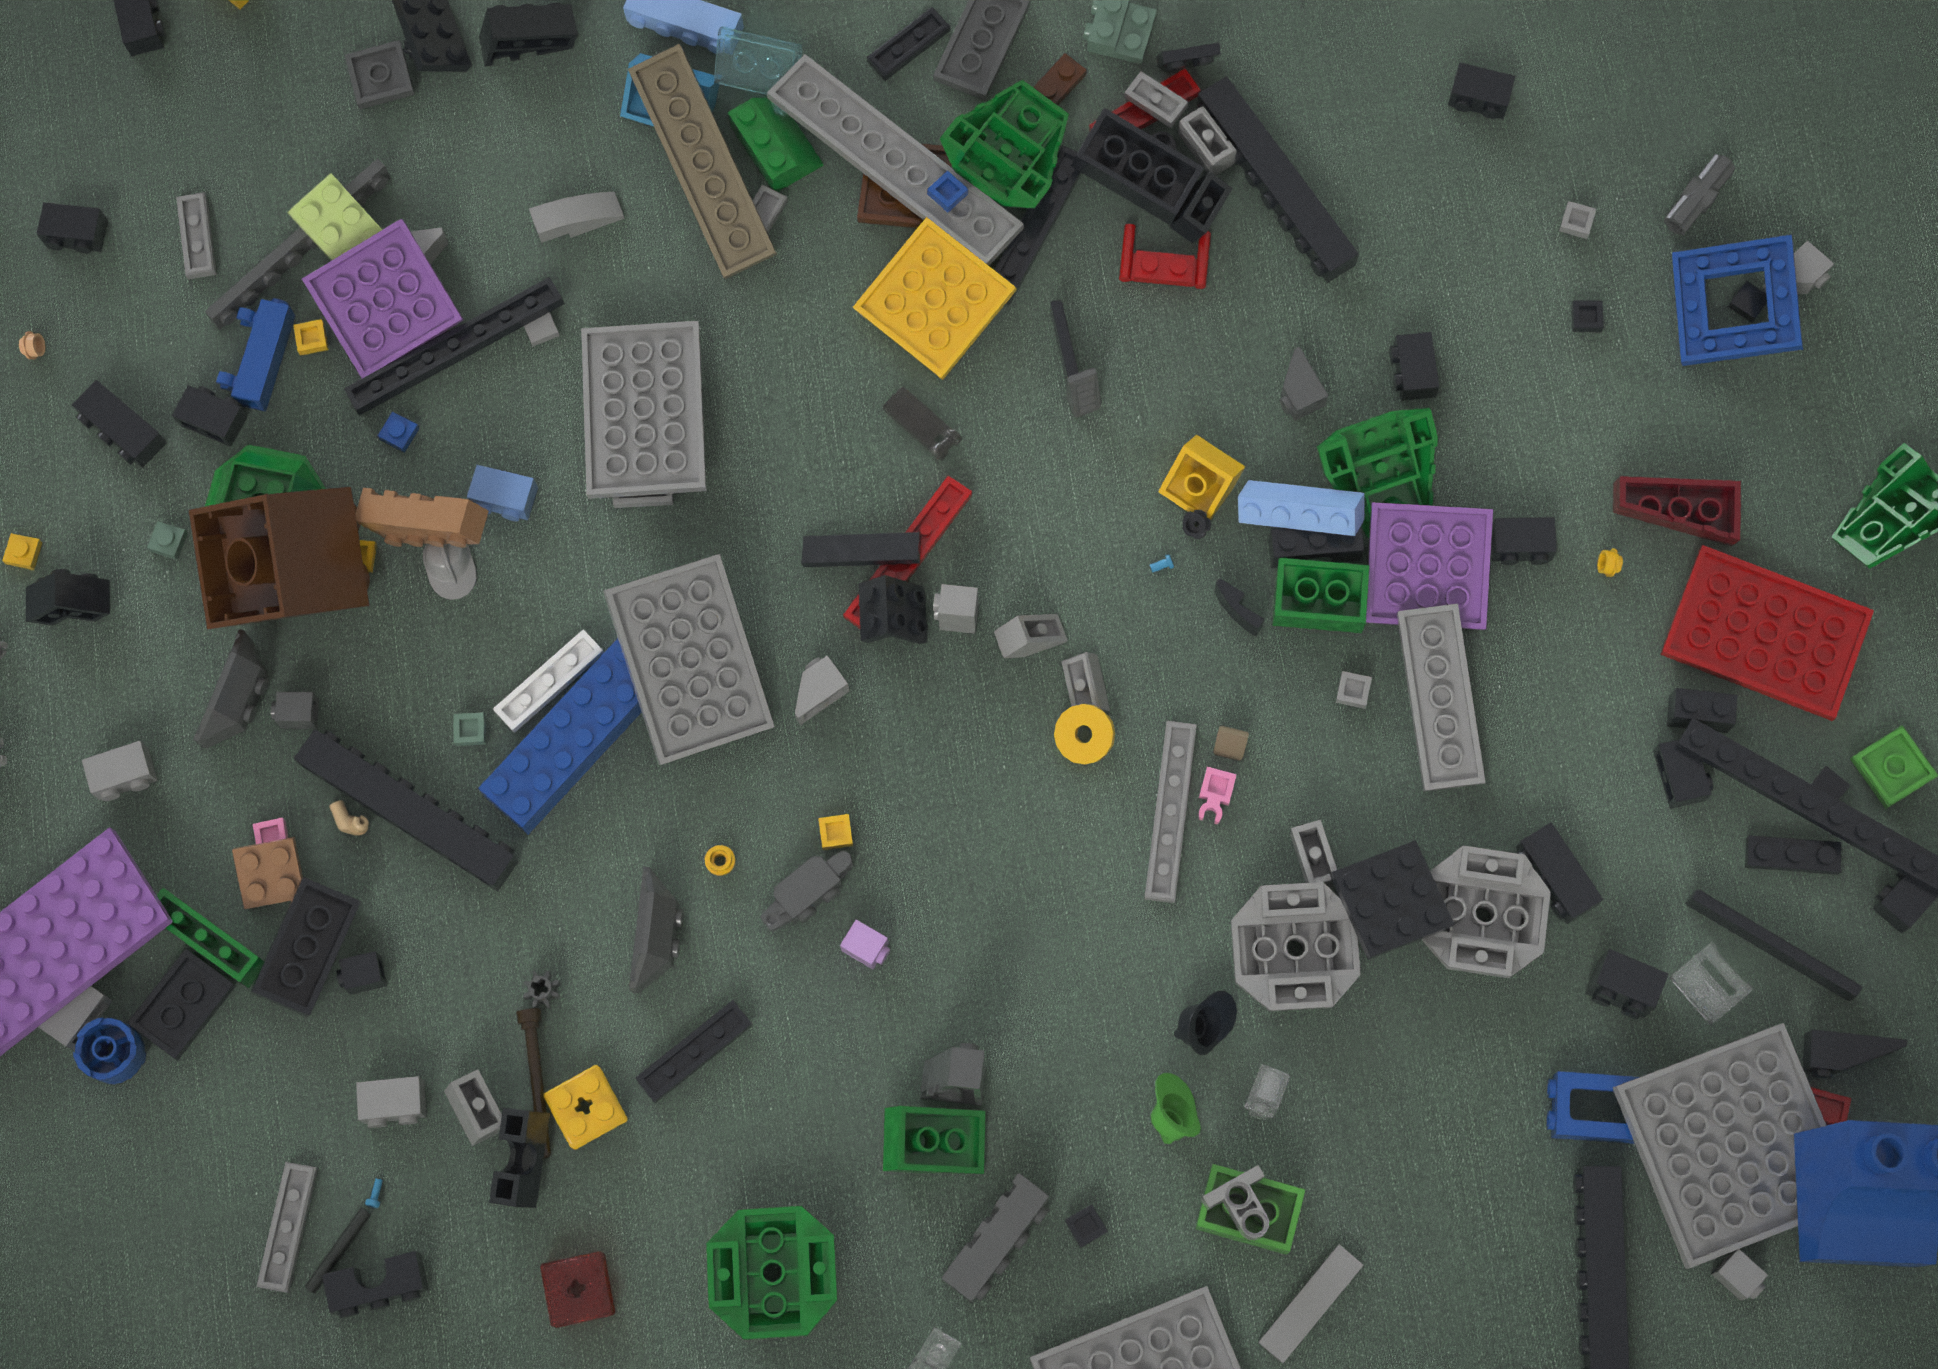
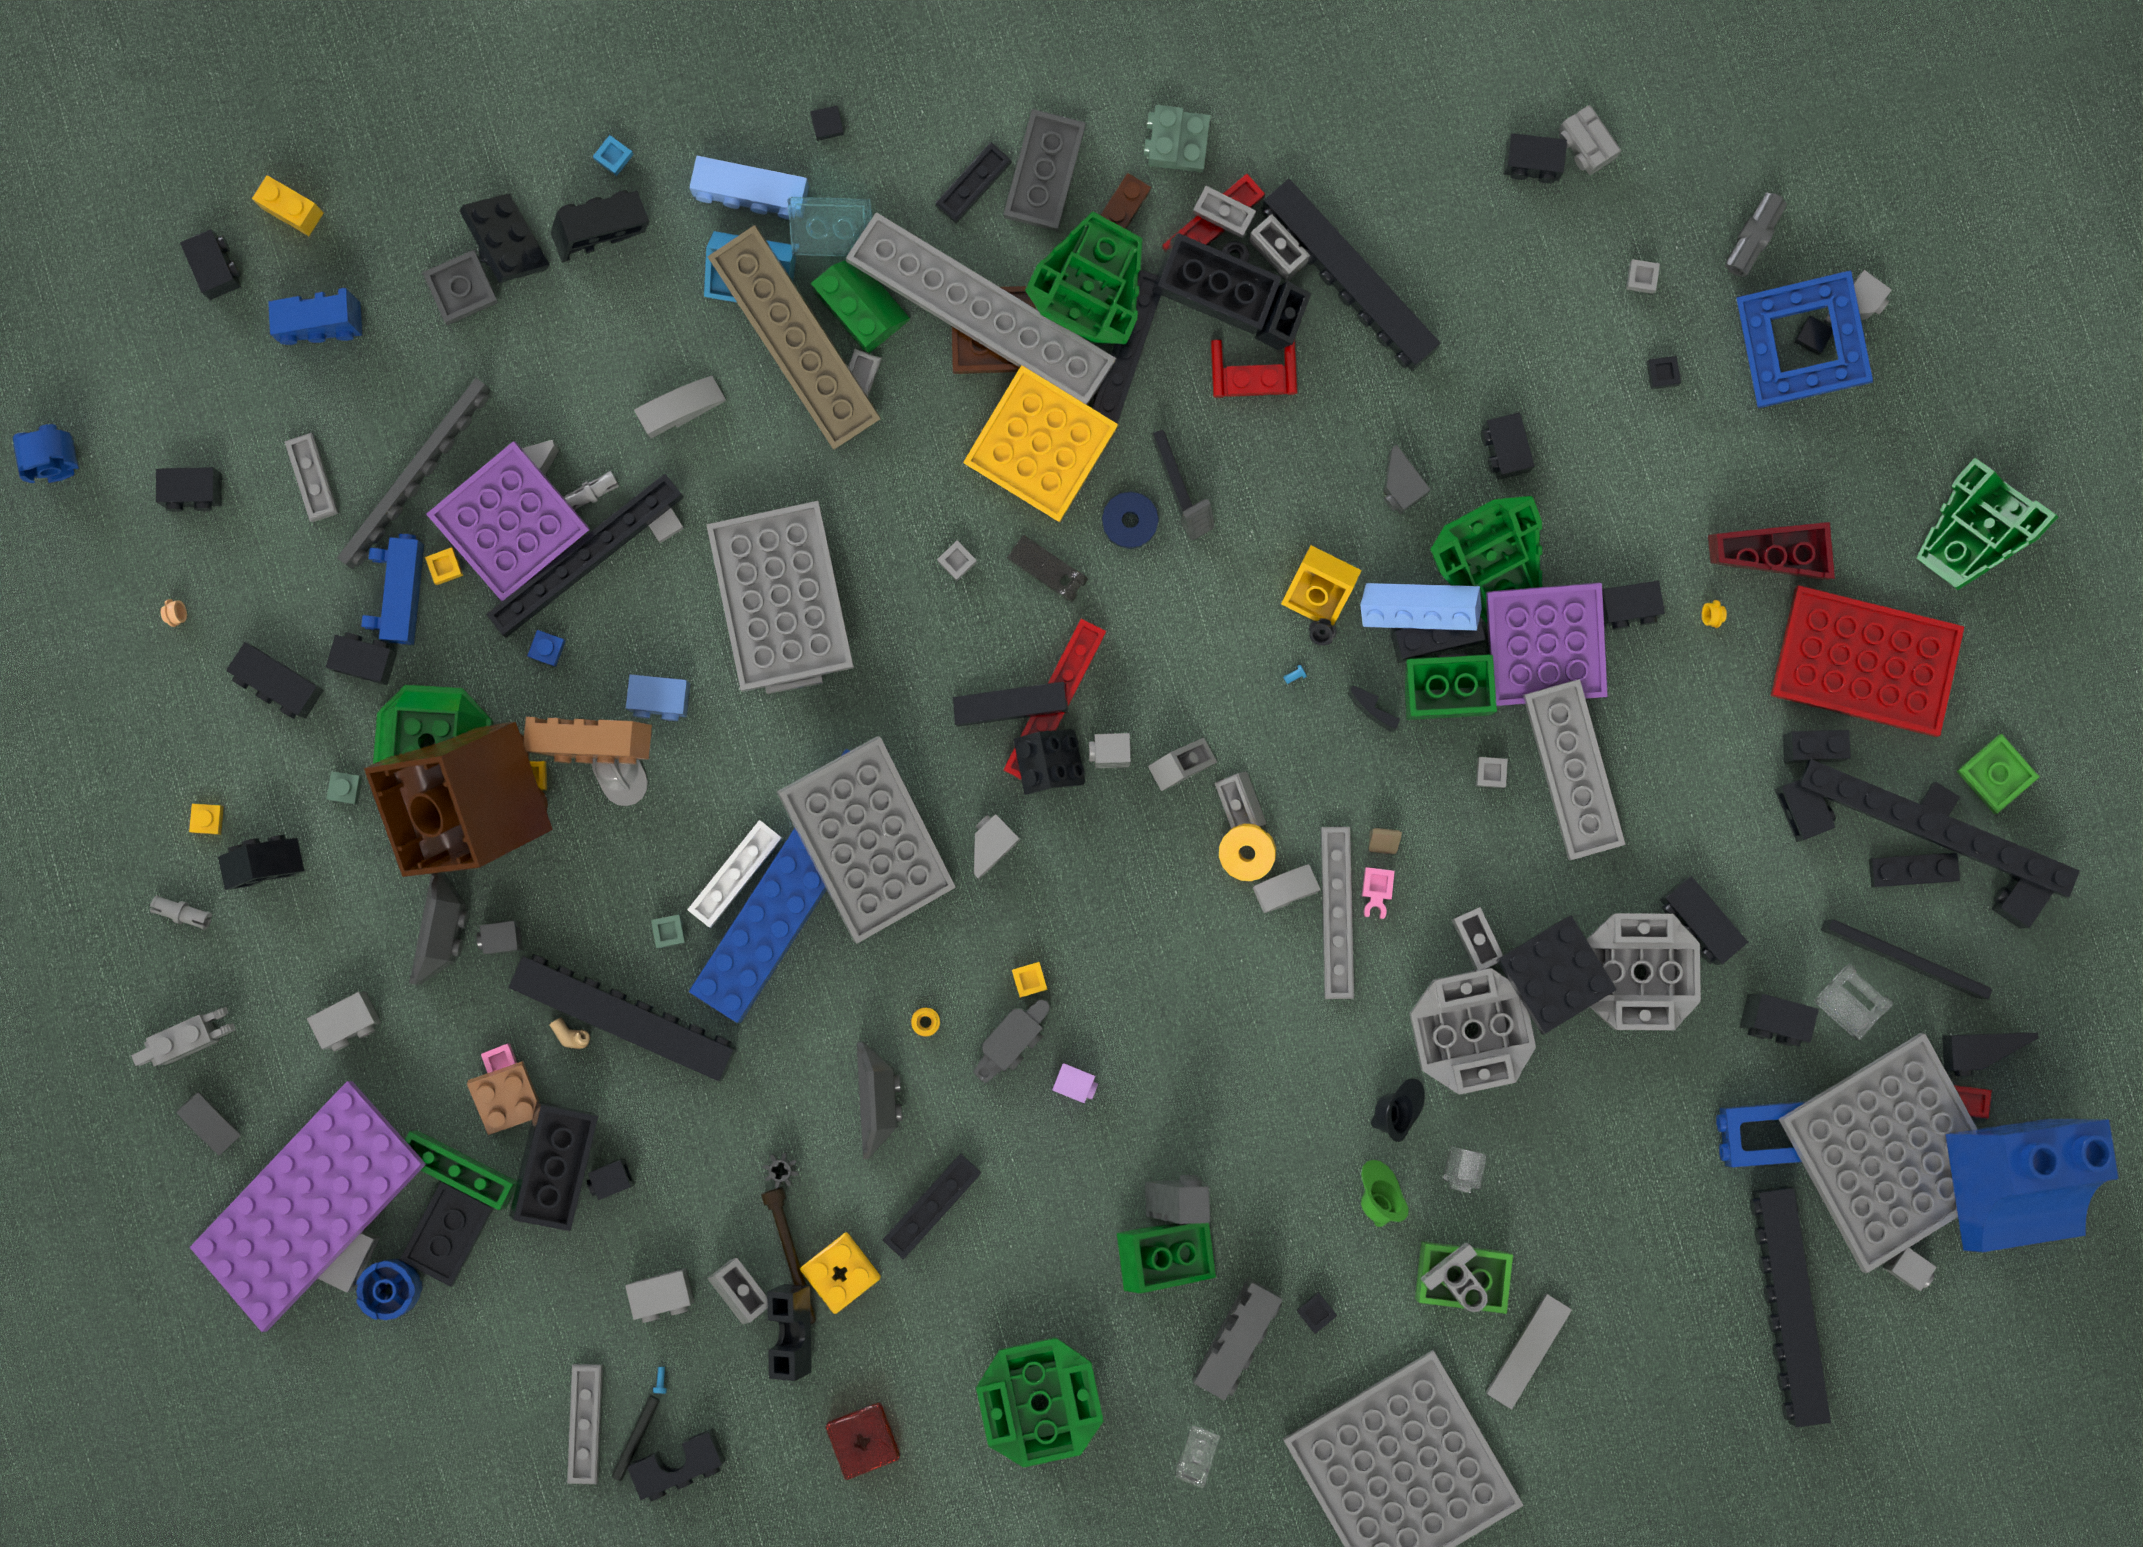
camera: 15 degrees left, 10 degrees up
yellowish green plate [287,173,382,261] -> none
blue plate [927,171,968,213] -> none
black plate [1156,42,1221,72] -> none
none -> blue wedge [268,288,362,345]
none -> light grey pin [563,470,619,510]
none -> light grey plate [937,540,977,581]
none -> dark blue tile [1102,492,1159,549]
none -> light grey slope [1253,864,1321,914]
none -> light grey brick [1559,105,1622,175]

